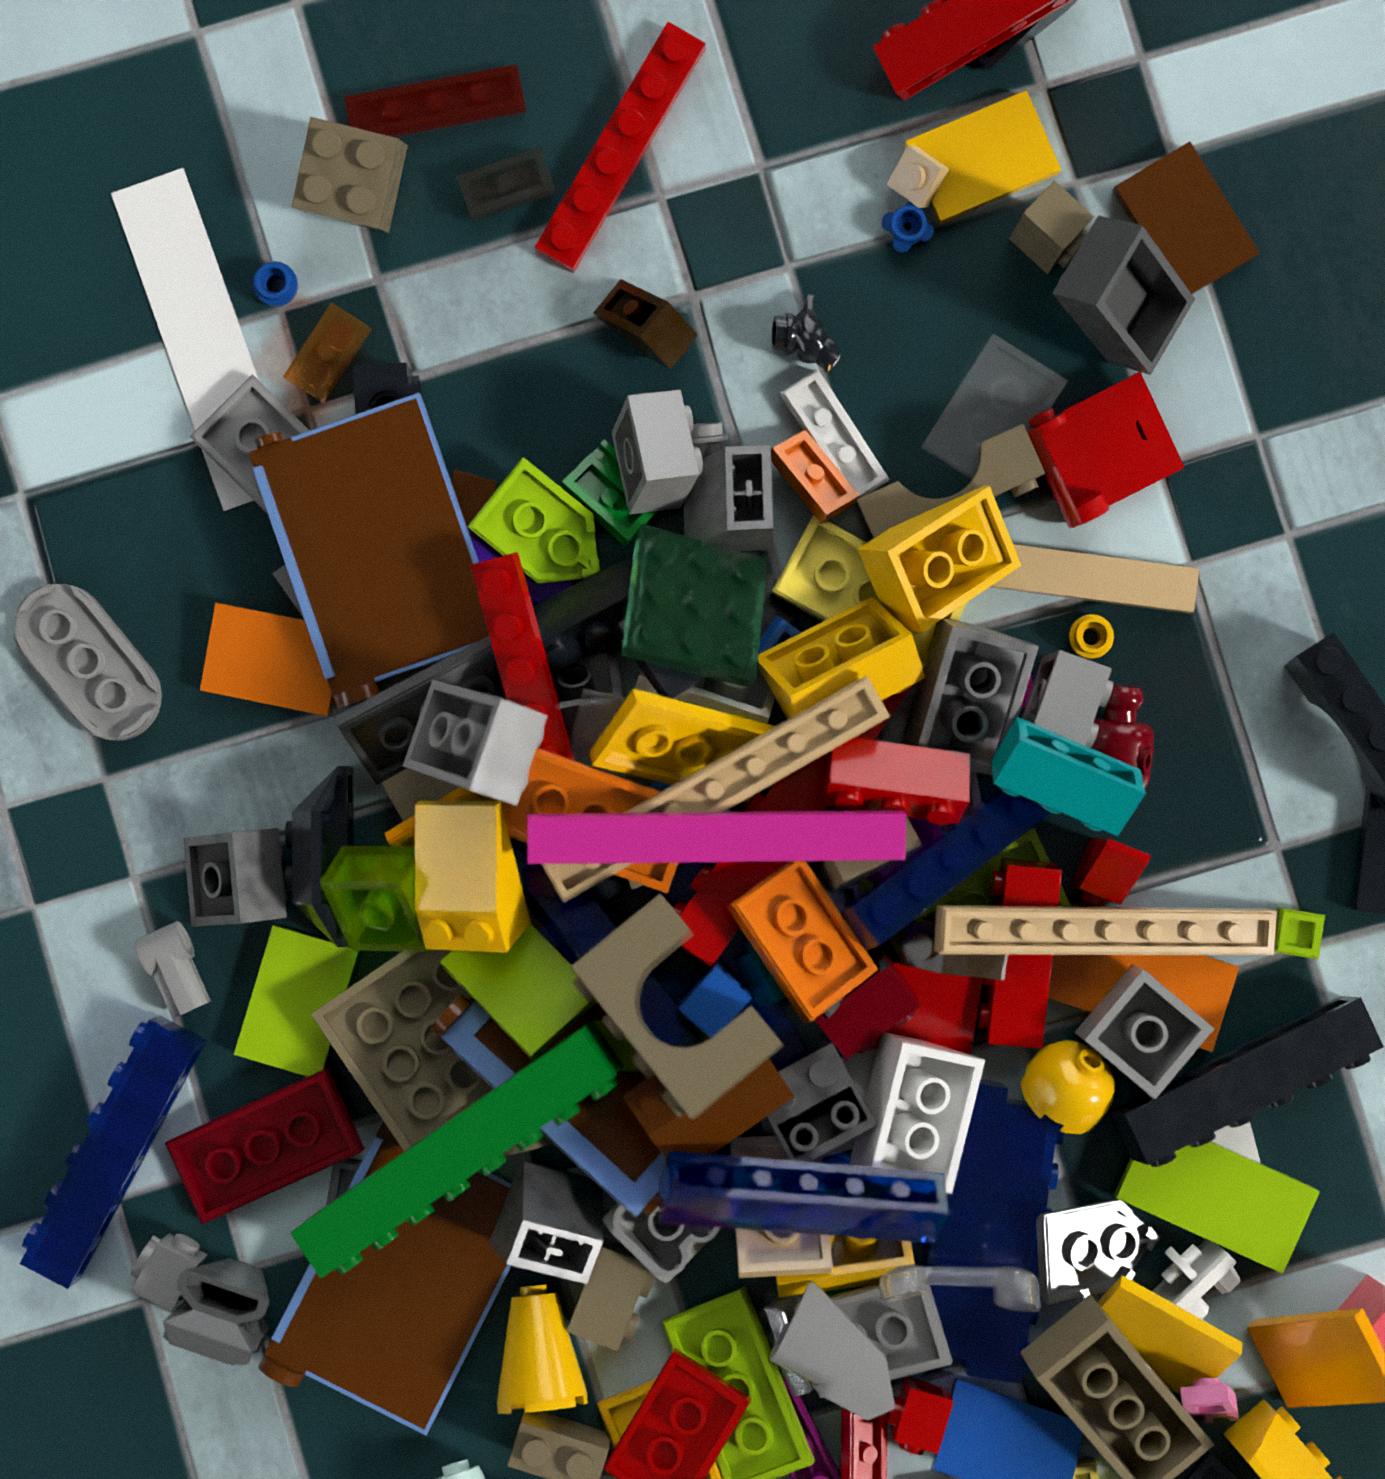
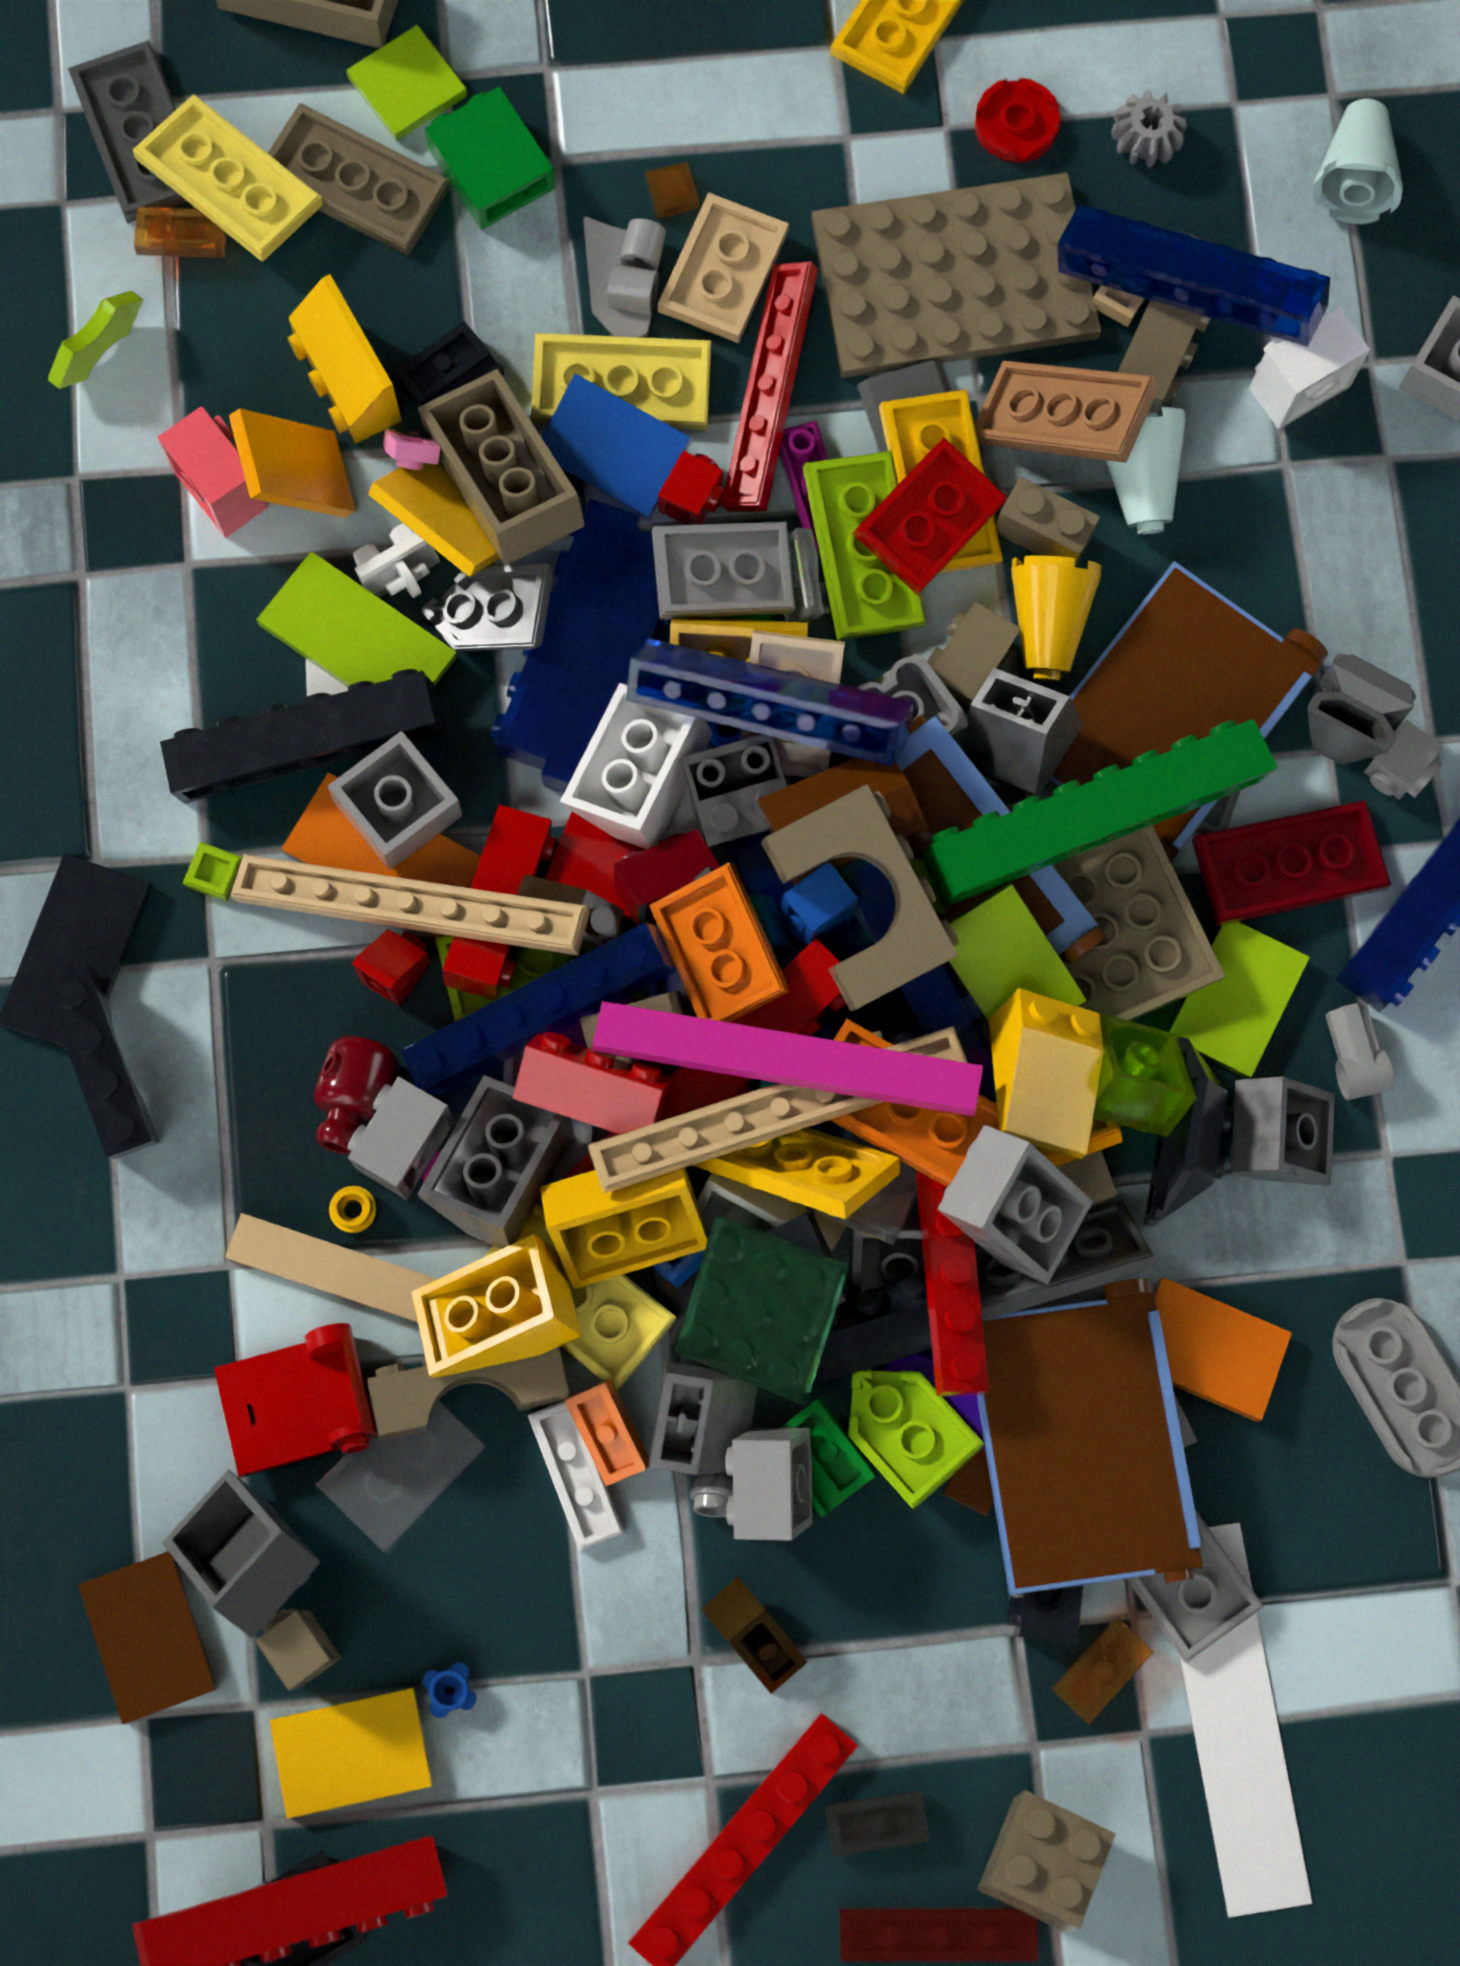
camera: 165 degrees left, 10 degrees down
blue plate [253,261,298,307] -> none
light grey panel [769,1281,895,1420] -> none
black animal [771,294,840,372] -> none
clear piece [880,1264,1041,1312] -> none
tan plate [886,145,949,208] -> none
teal brick [991,717,1146,836] -> none
yellow cylinder [1020,1040,1115,1134] -> none

